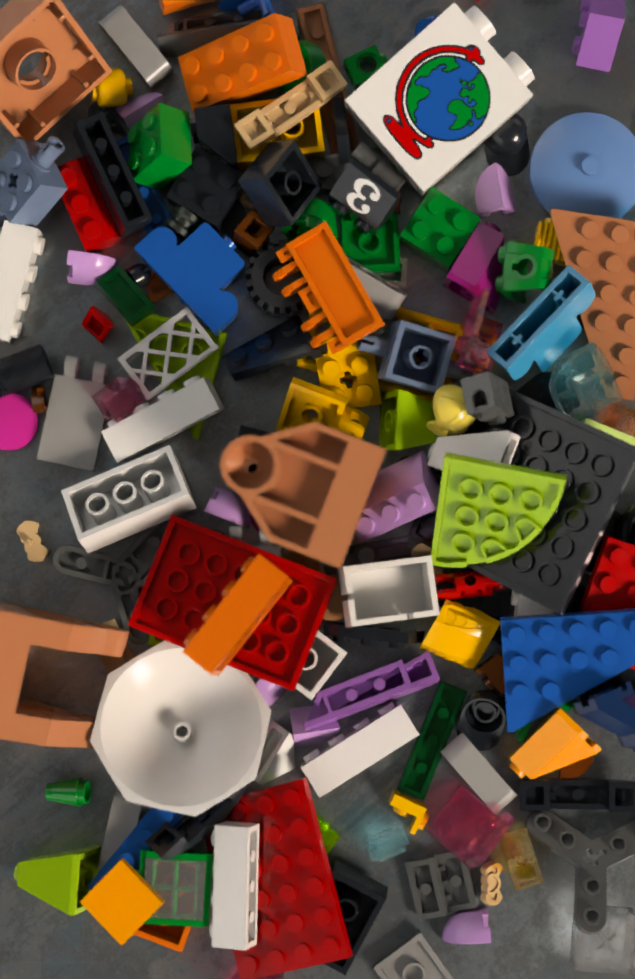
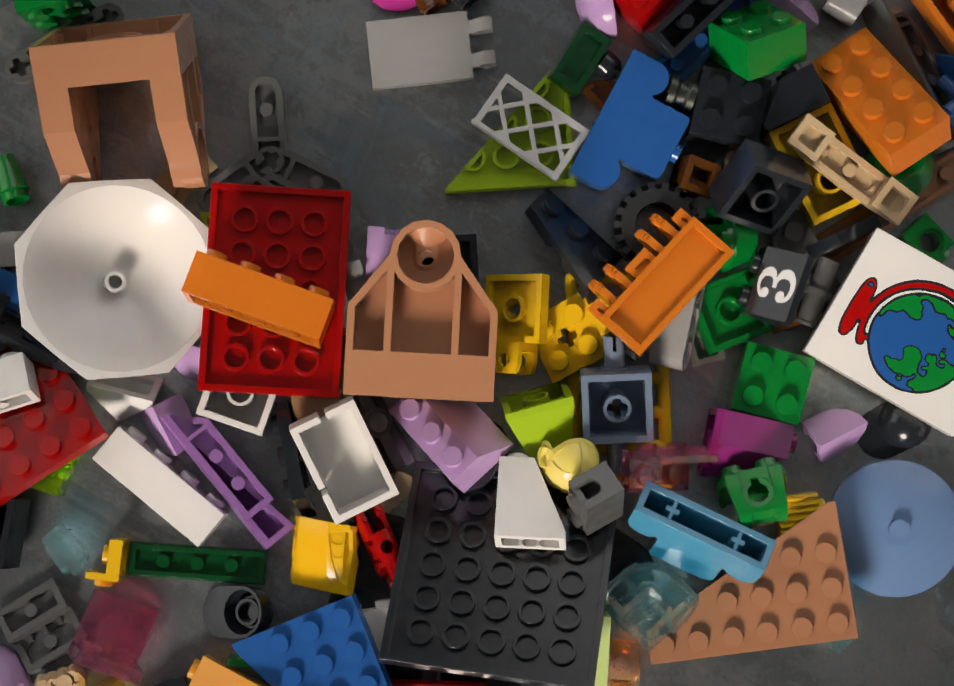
camera: 70 degrees right, 0 degrees up
tan piece [16,520,50,562] -> none
white brick [61,445,197,553] -> none
red slope [81,306,114,343] -> none
clear pink brick [92,377,145,422] -> none
white brick [101,375,225,463] -> none
lime plate [431,452,567,568] -> none
light grey beam [440,733,517,815] -> none
reddish brown brick [473,652,505,700] -> none

